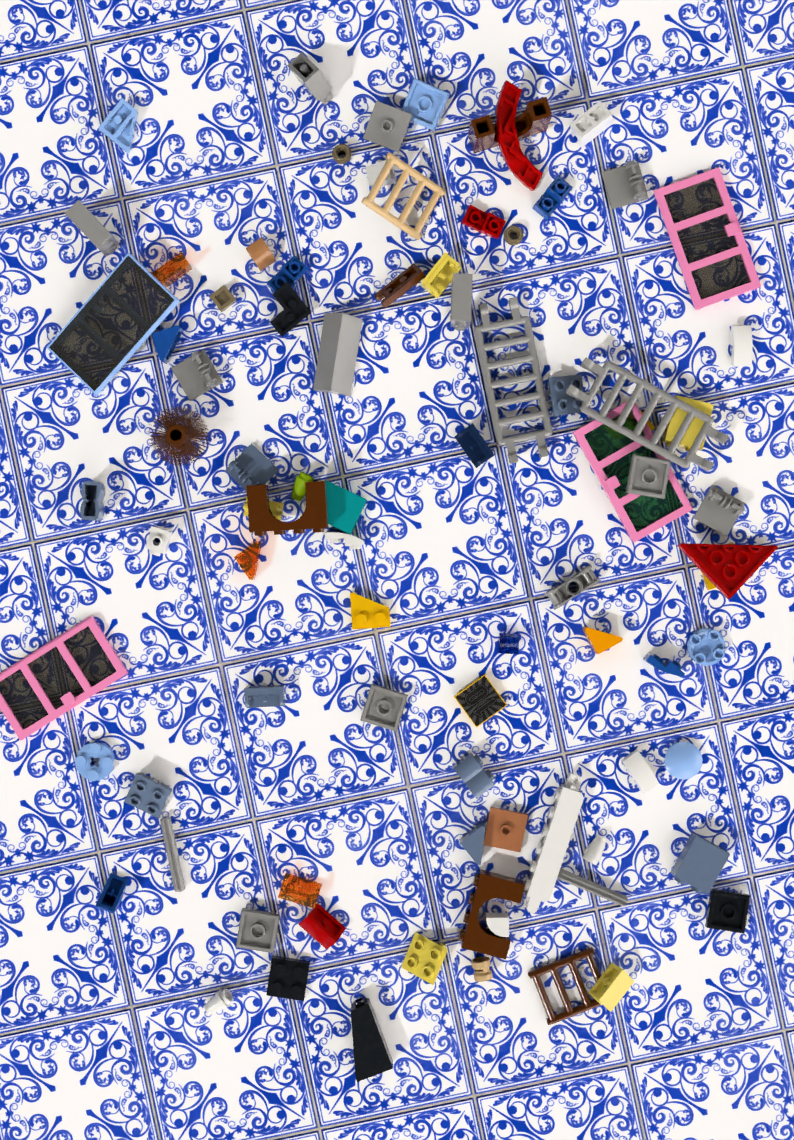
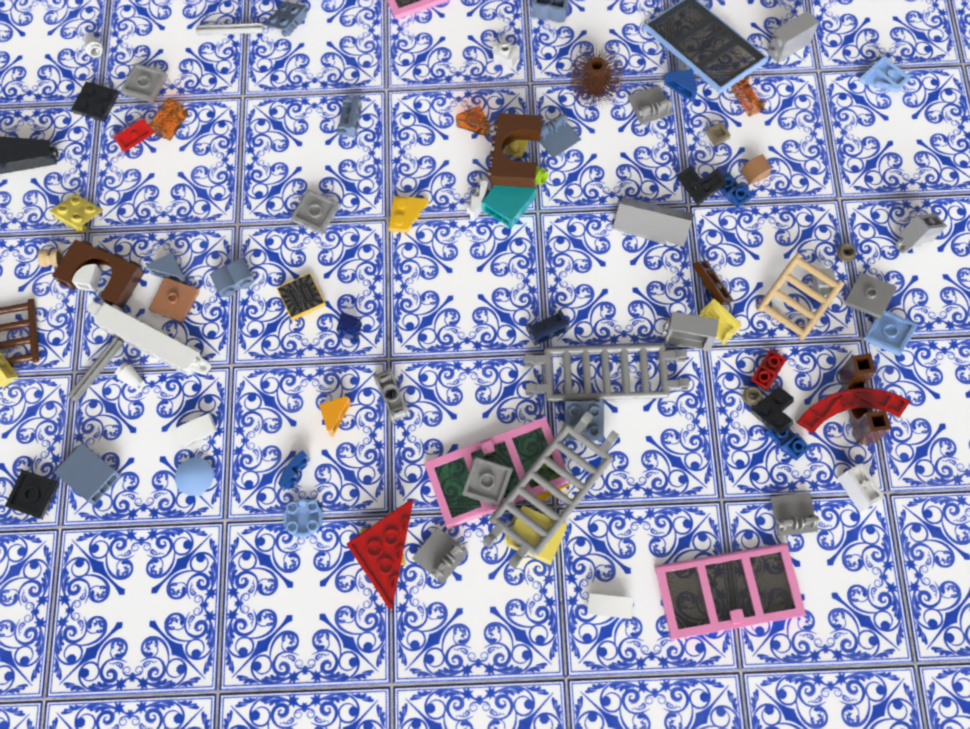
camera: 105 degrees right, 20 degrees down
none -> black plate [751,387,794,436]

